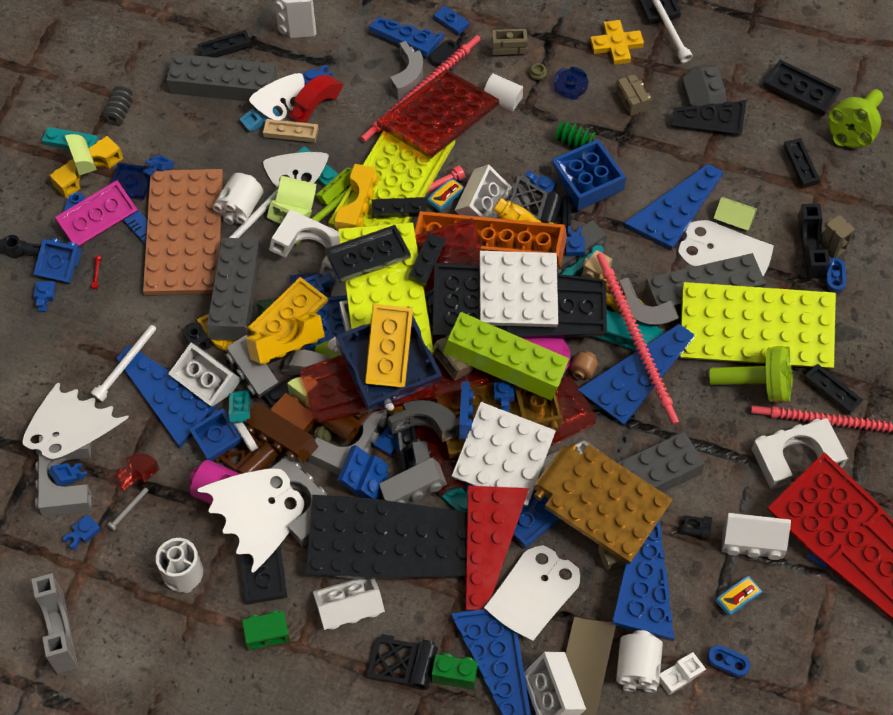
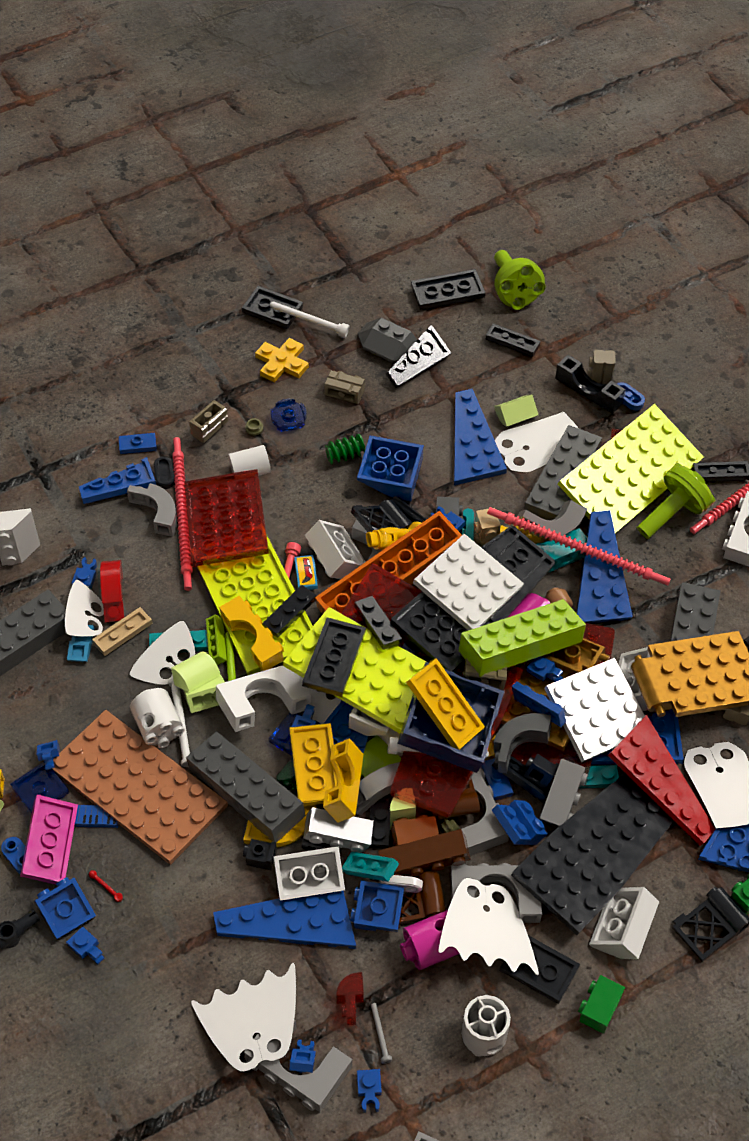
camera: 50 degrees left, 5 degrees down
white piece [90,325,156,402] -> none
blue plate [525,171,557,193] -> none

